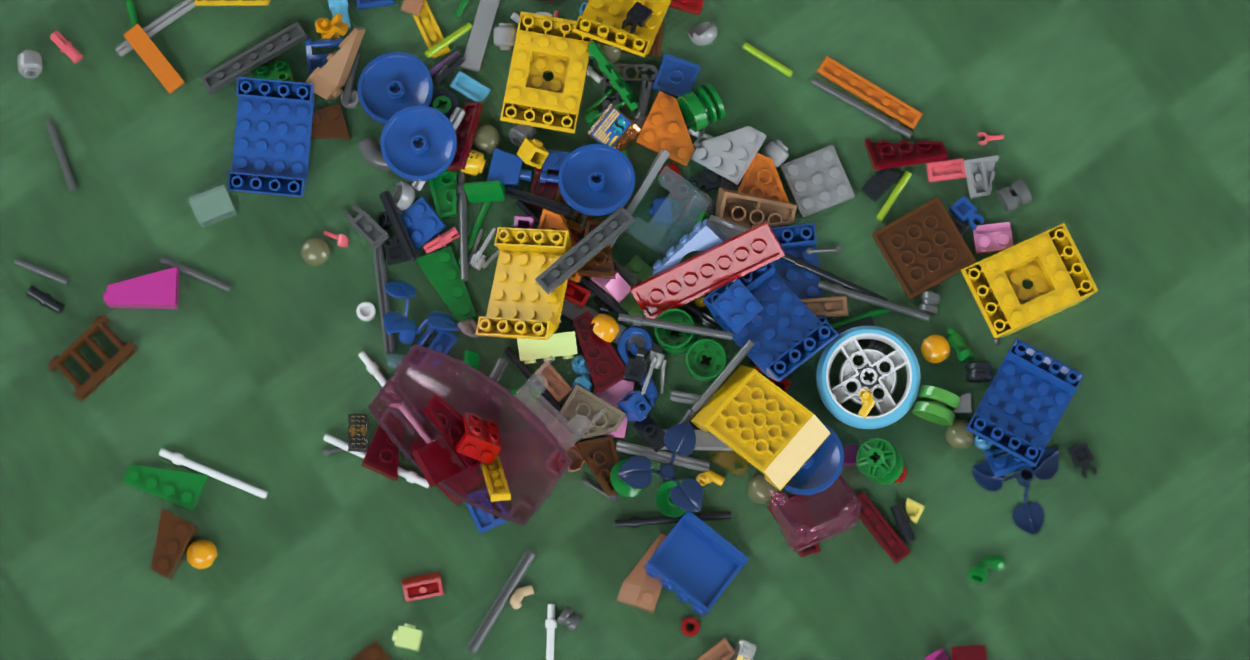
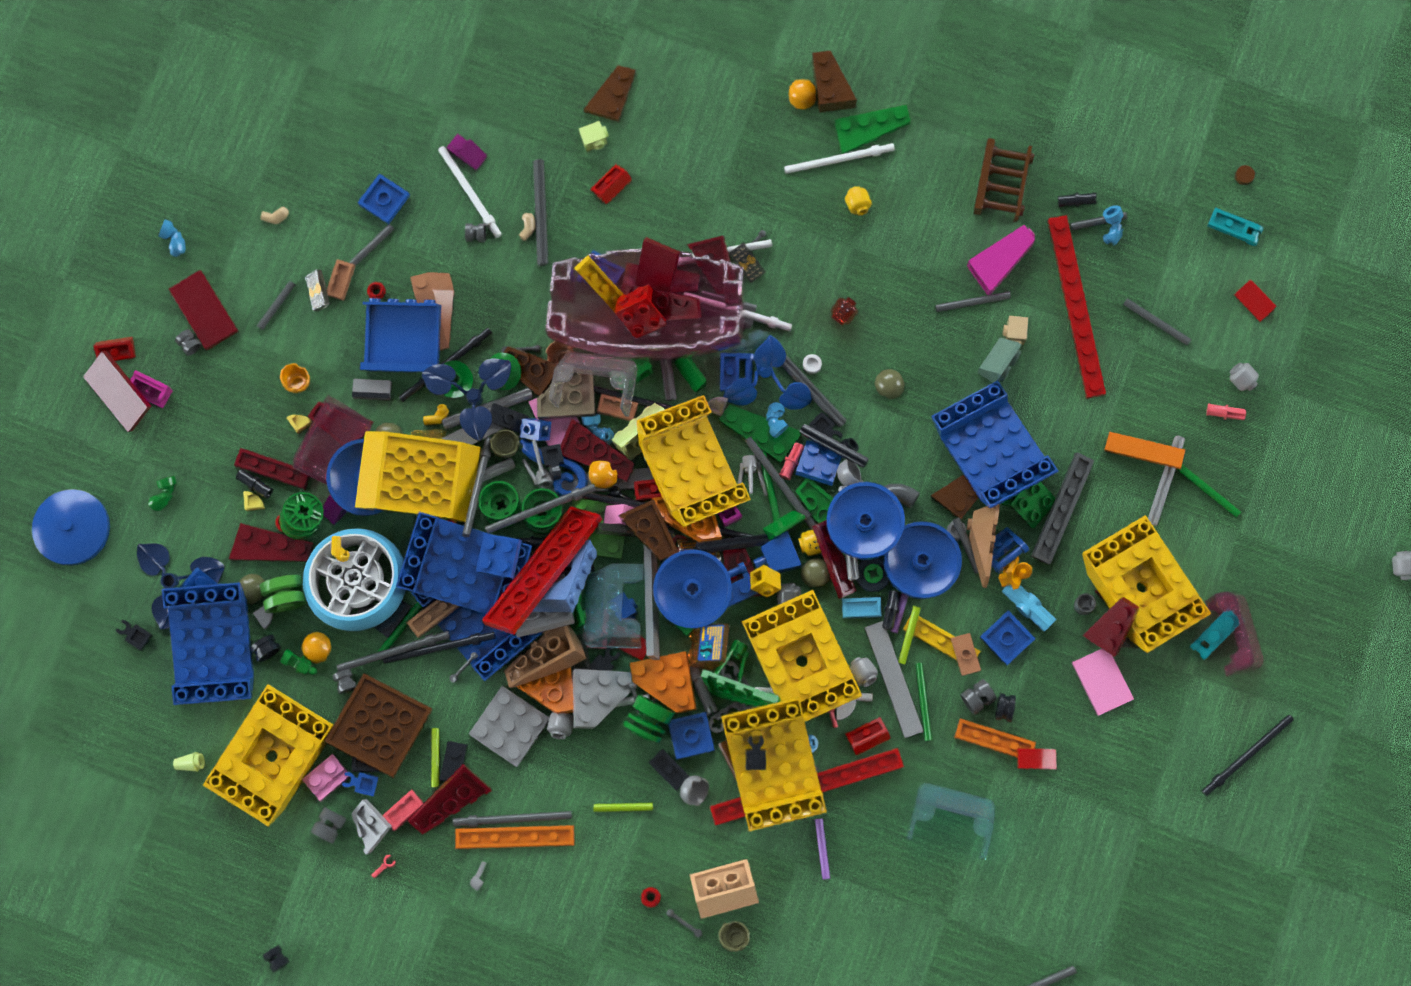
camera: 150 degrees right, 0 degrees up
coral hand [324,230,349,247] -> none
dark grey hinge [343,203,389,249] -> none
dark grey plate [535,206,635,295] -> none
none -> blue dish [32,489,110,566]
none -> yellowish green cone [173,752,205,771]
none -> dark red wing [229,523,314,562]
none -> black wheel [262,945,290,973]
none -> light orange hair [280,363,310,394]
none -> light yellow tile [286,414,313,434]
none -> light grey tile [352,379,392,400]
none -> light grey hand [470,861,487,891]
none -> olive hair [490,429,520,458]
none -> black plate [648,749,690,791]
none -> dark azure arm [766,402,789,438]
none -> clear red head [830,297,858,326]
none -> yellow head [845,186,872,215]
none -> tan brick [1003,316,1028,345]
none -> red plate [1048,215,1106,399]
none -> dark azure arm [1103,205,1124,245]

